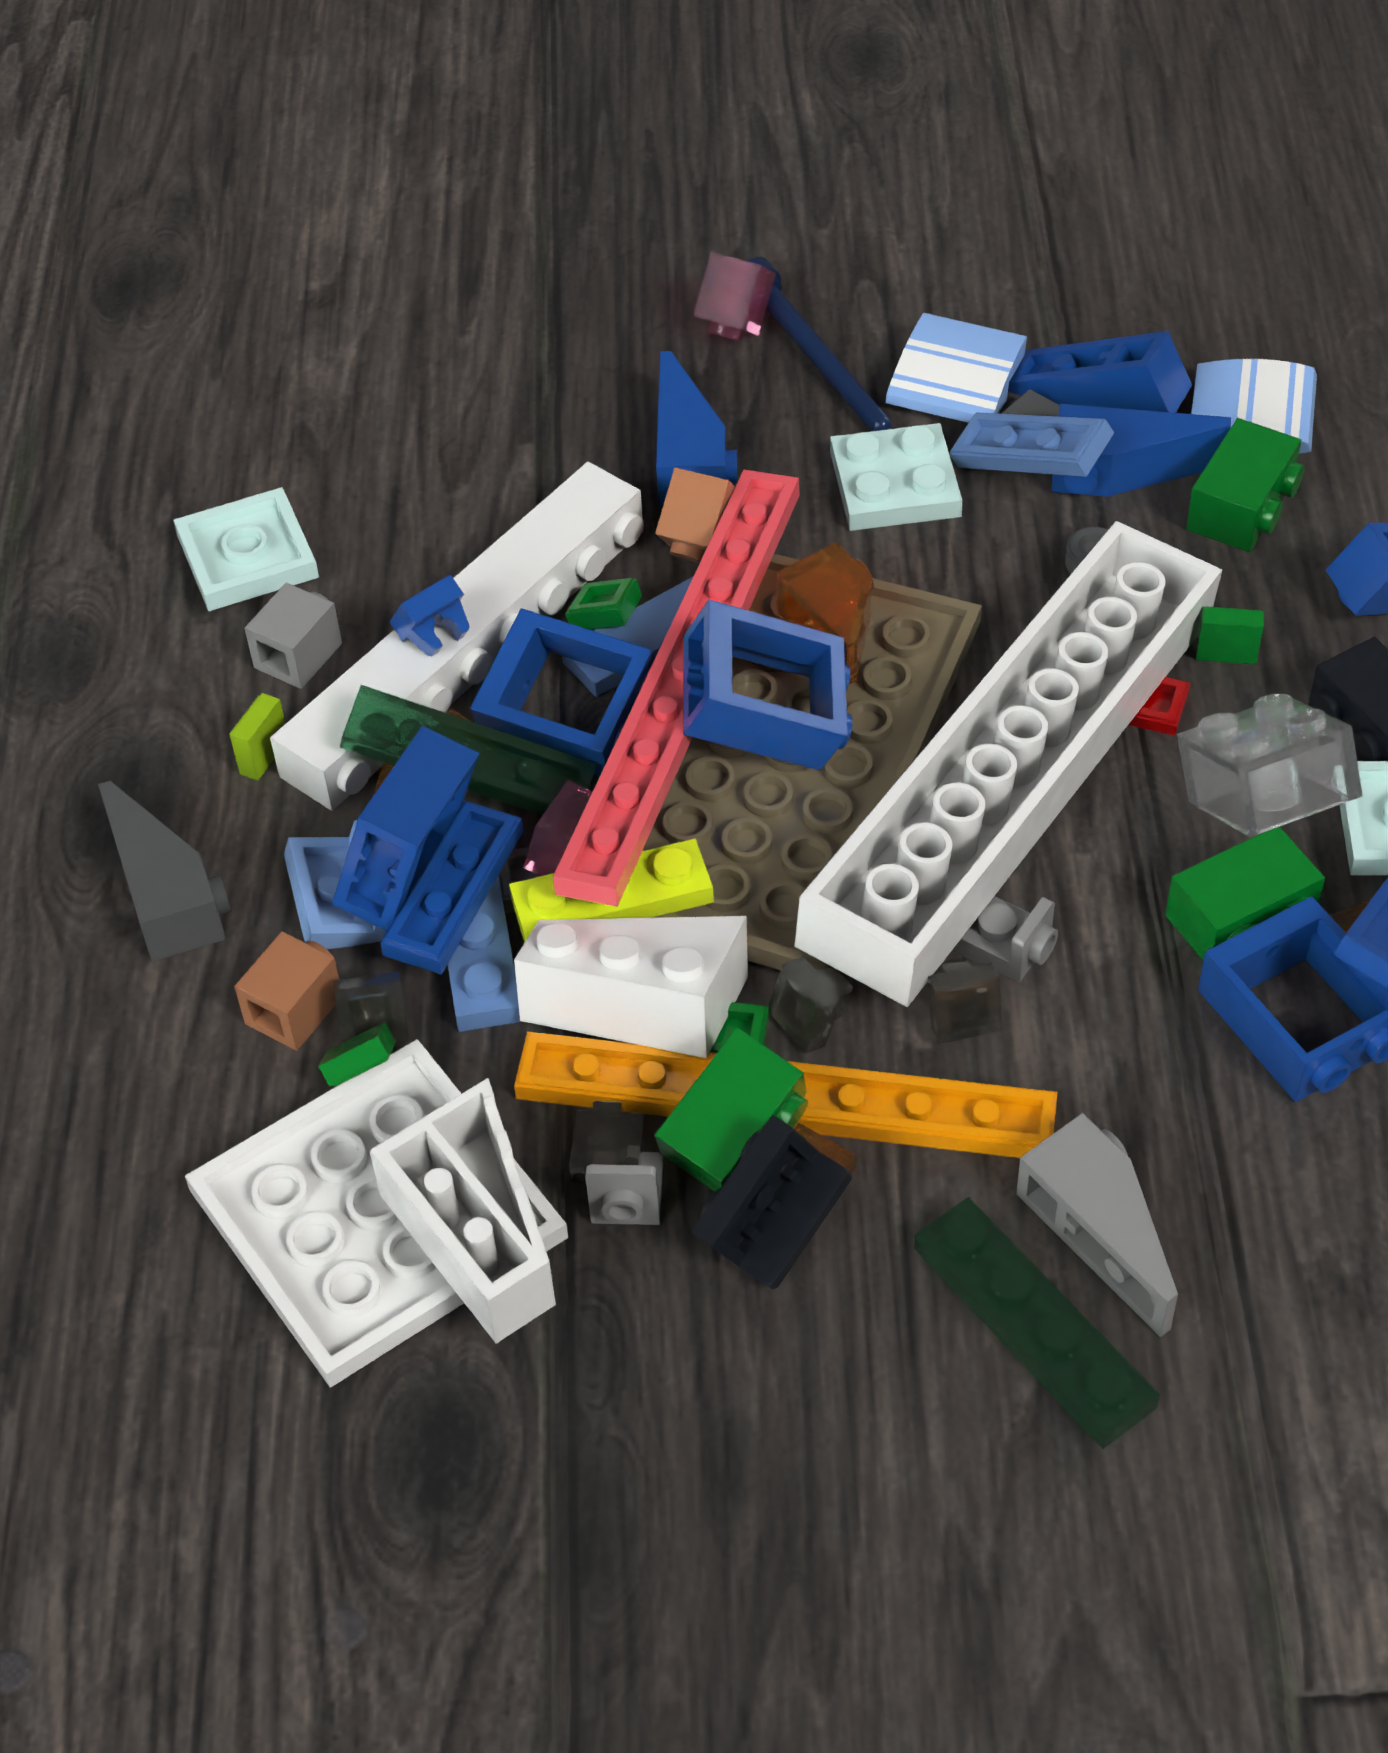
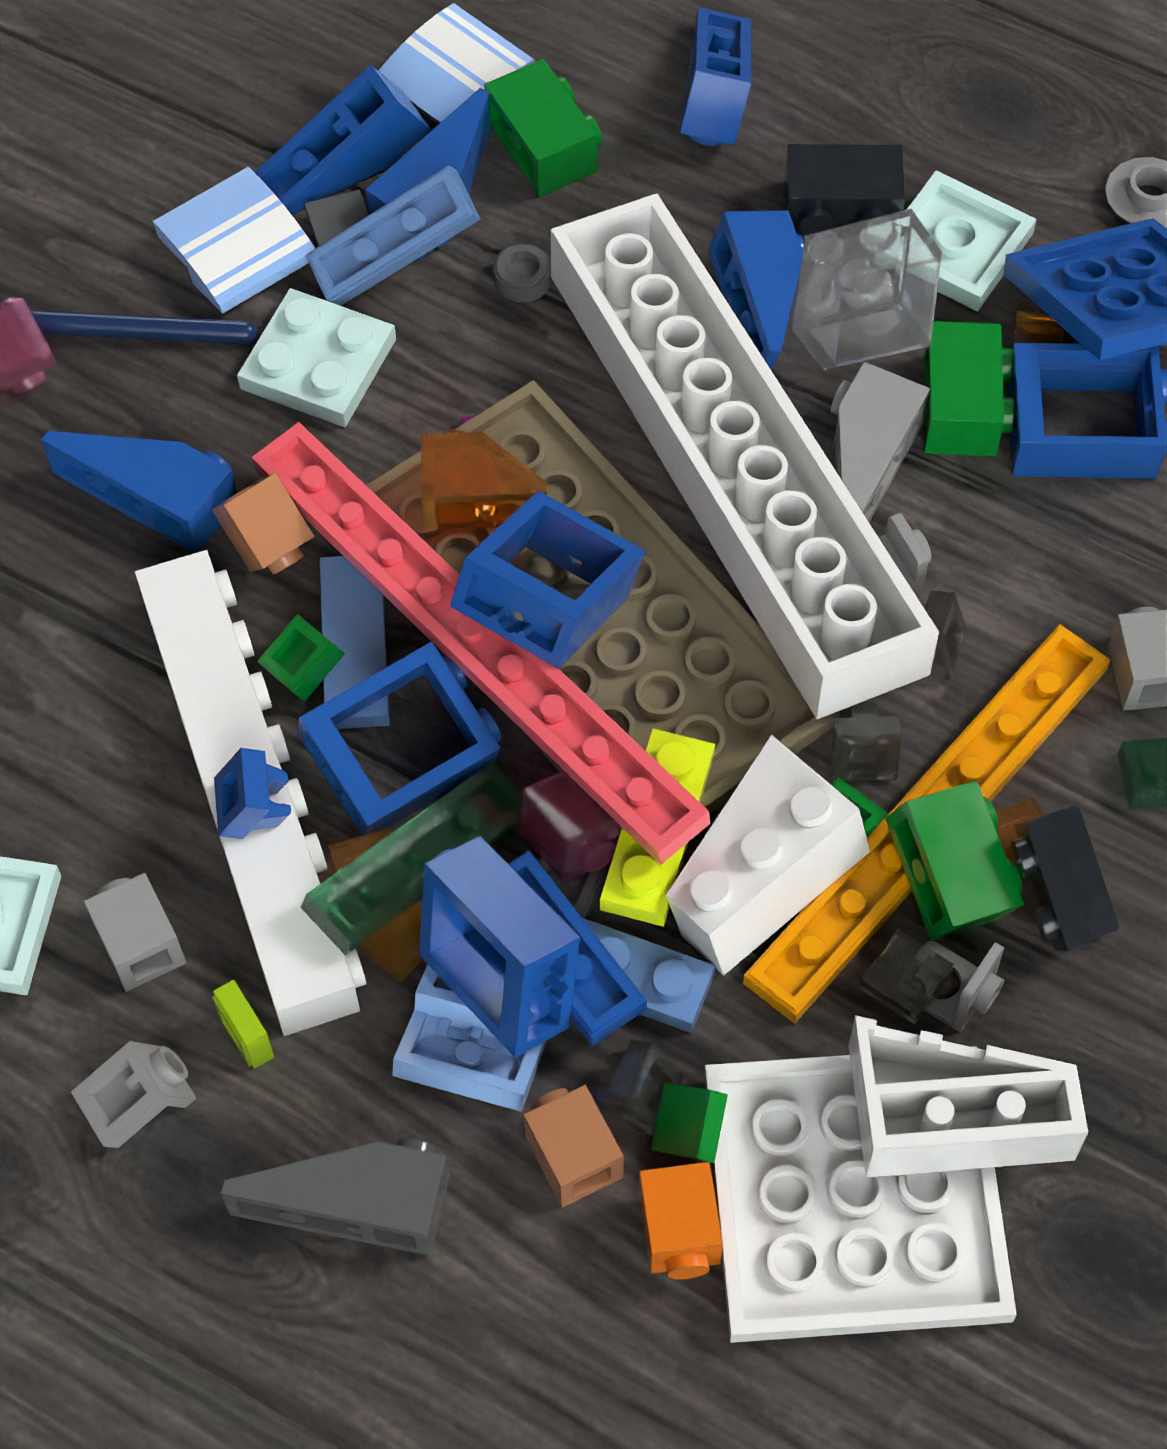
camera: 60 degrees left, 10 degrees up
green tile [1196,606,1264,665] -> none
none -> light grey bracket [71,1041,196,1148]
none -> orange brick [639,1162,723,1279]
none -> blue slope [708,210,805,371]
none -> light grey slope [831,362,930,522]

